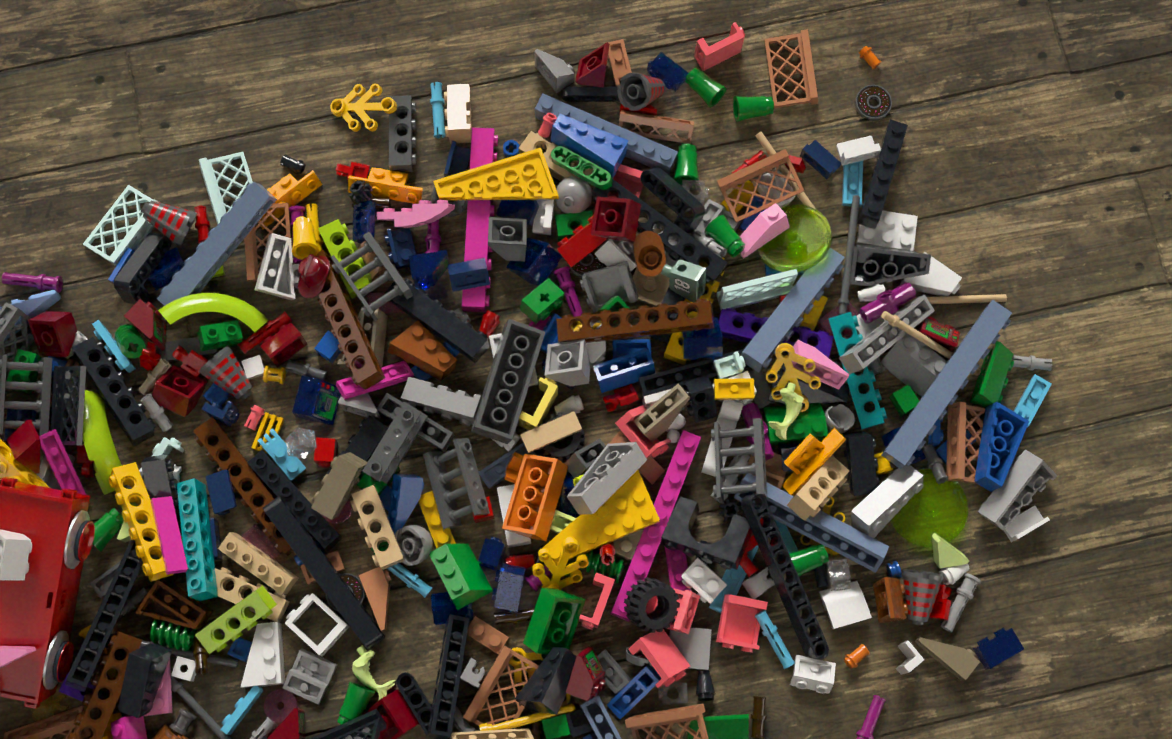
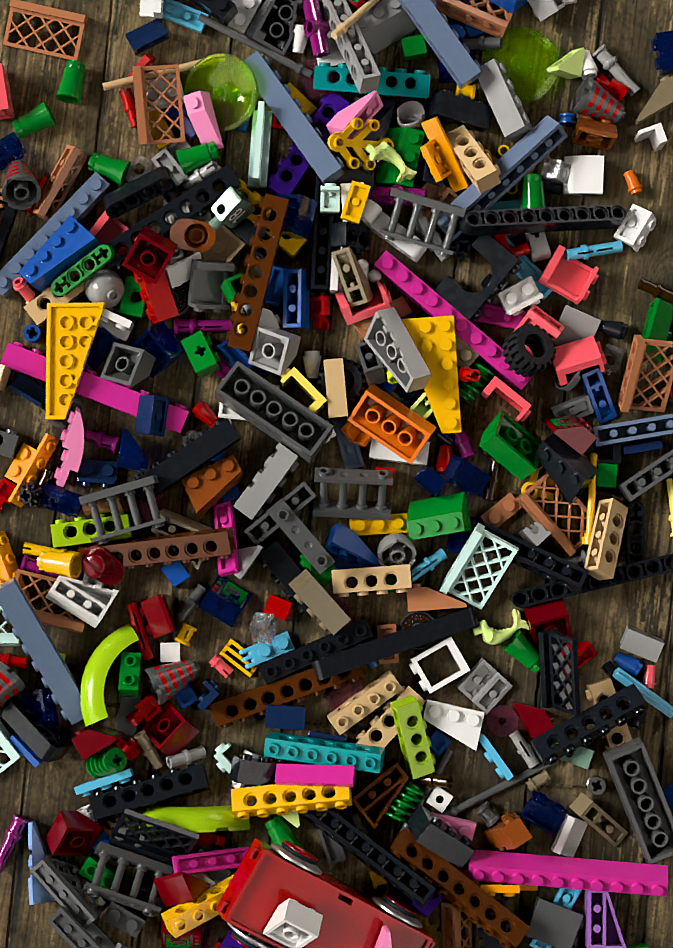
camera: 70 degrees left, 10 degrees up
yellow plant [532,536,589,590] -> none
none -> light aqua fence [439,523,519,610]

